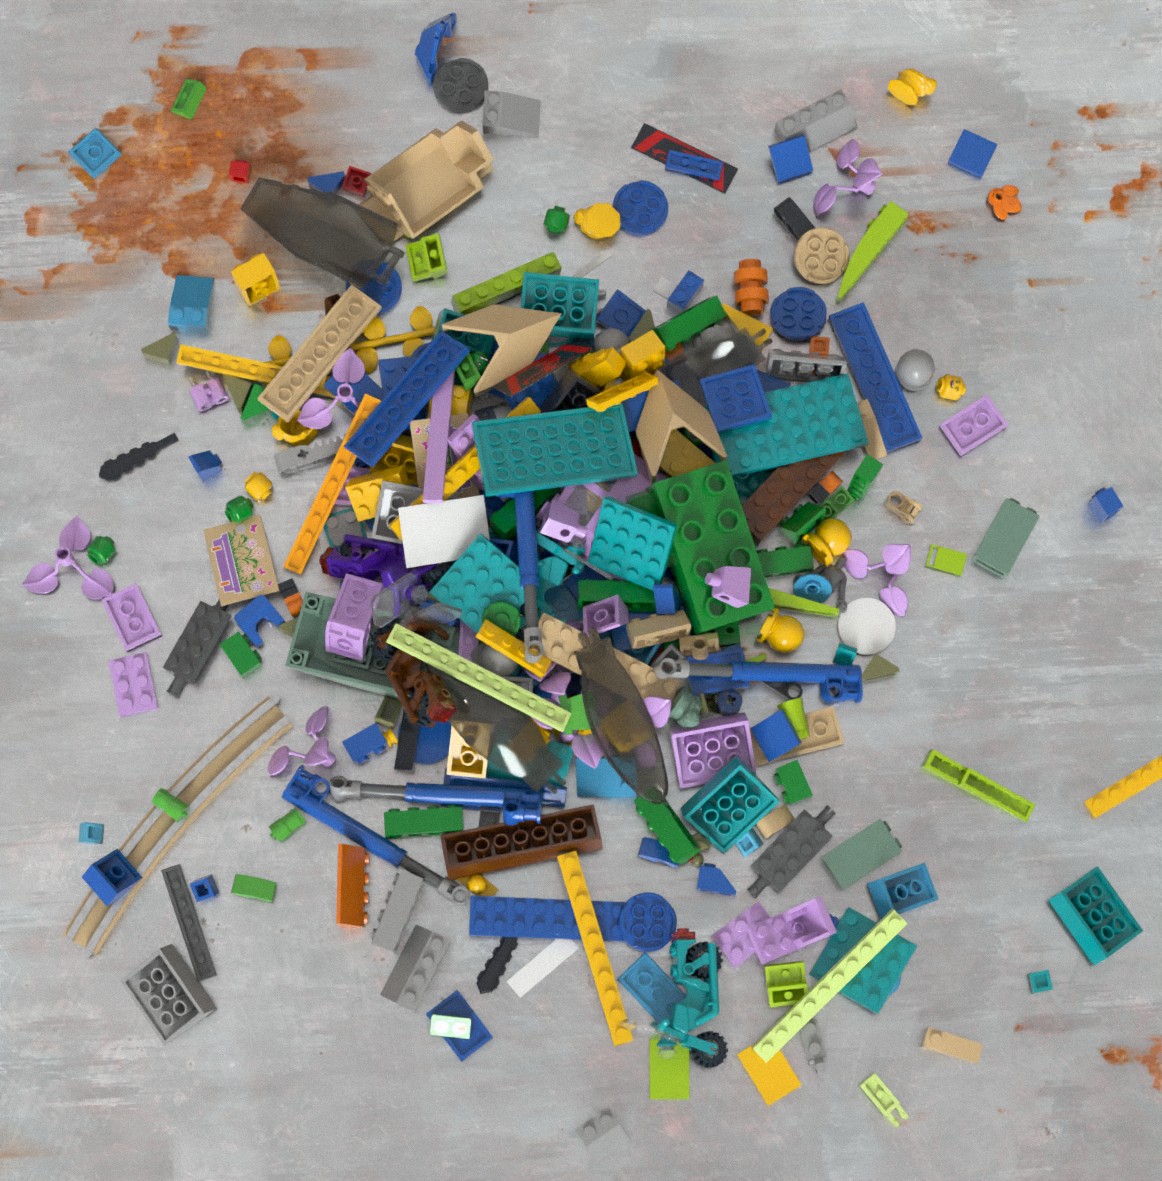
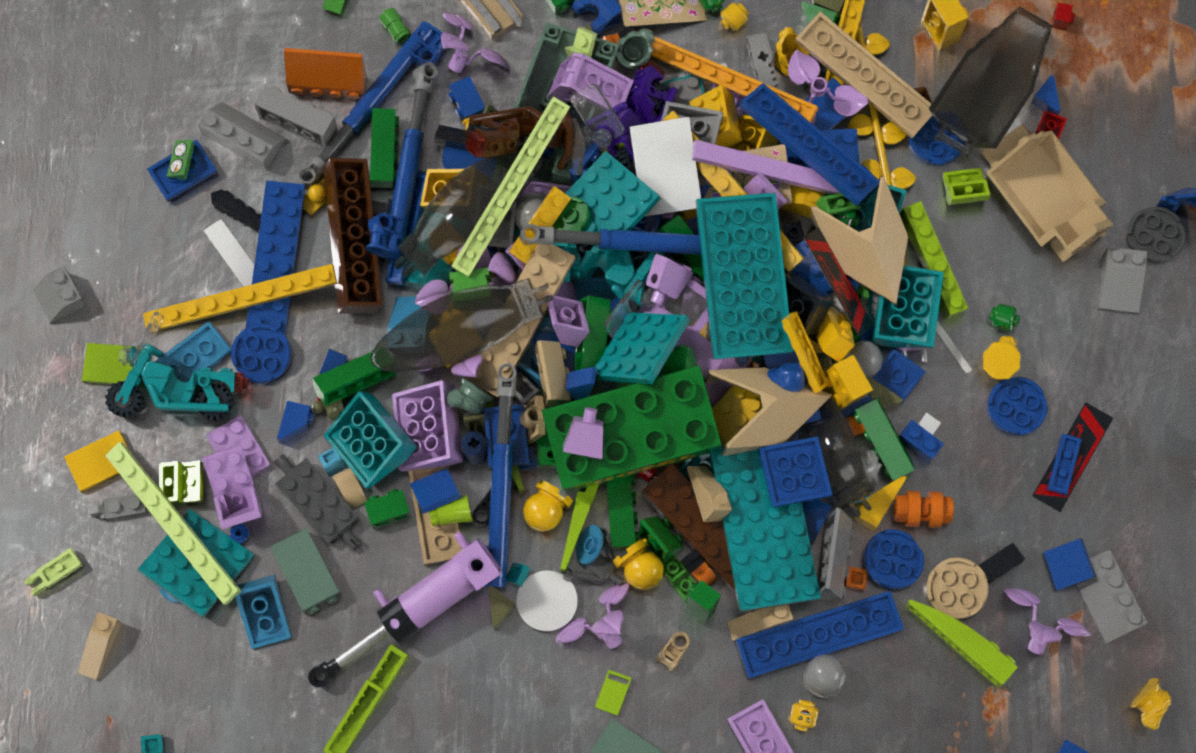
camera: 95 degrees right, 5 degrees down
none -> lavender piece [308,532,503,687]
none -> yellowish green slope [565,27,597,58]
none -> sand green piece [616,29,655,71]
none -> tan slope [687,466,732,522]
none -> blue hat [767,363,805,392]

